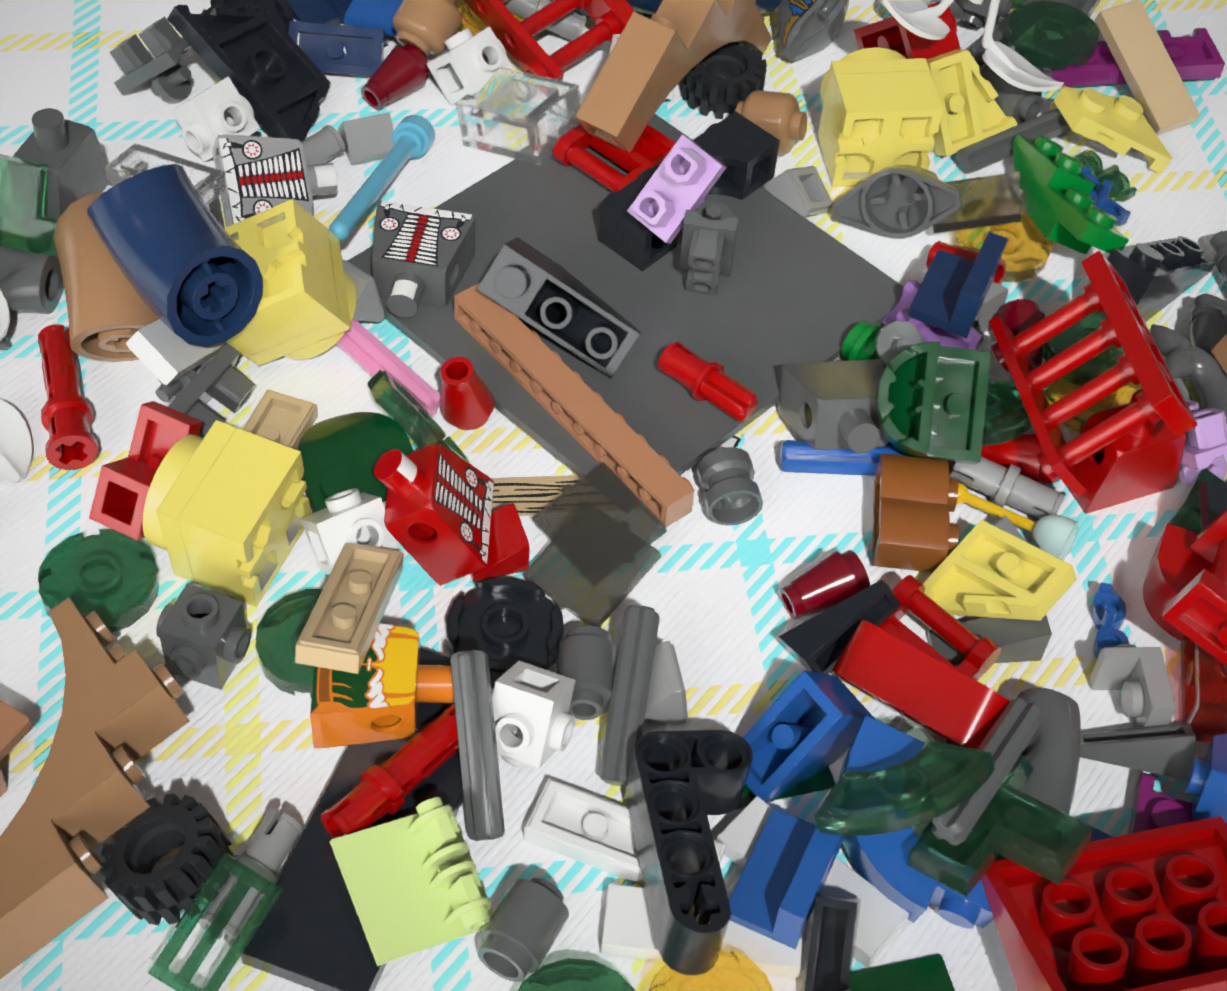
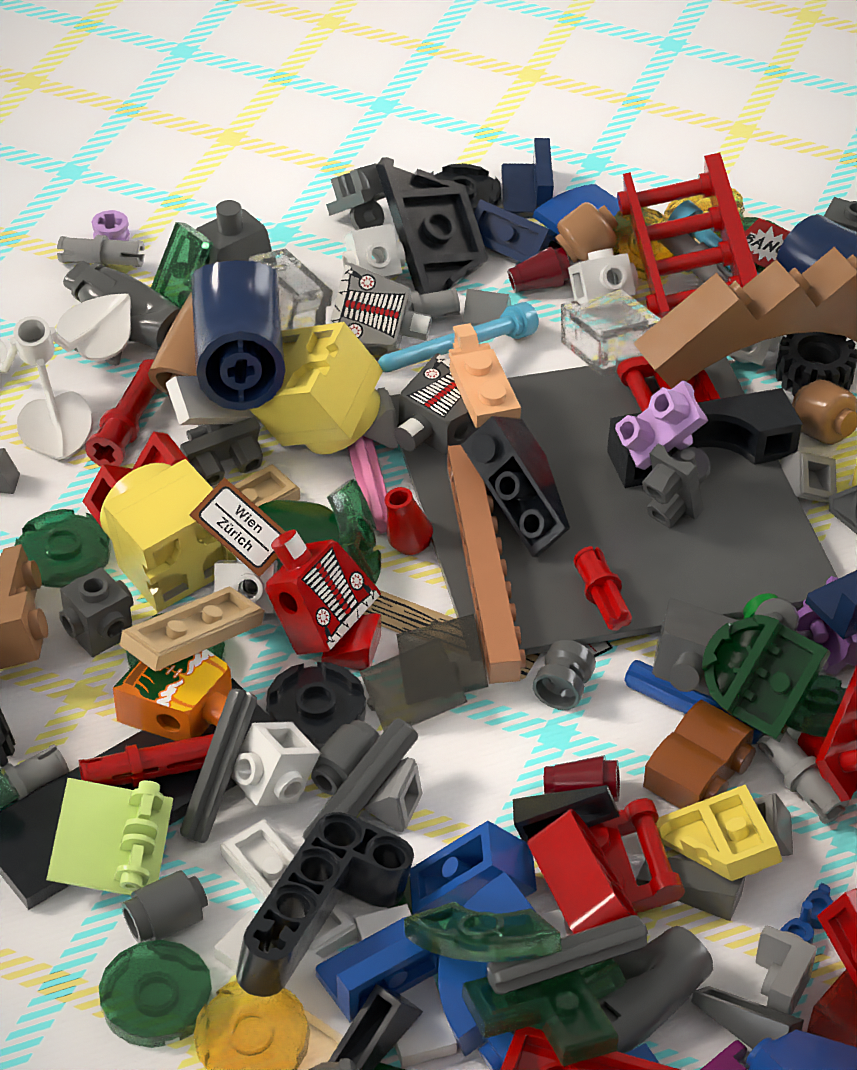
camera: 35 degrees right, 5 degrees down
light aqua hinge [956,483,1080,561] -> none
none -> sticker [189,477,286,578]
none -> light nougat hinge [449,323,521,428]

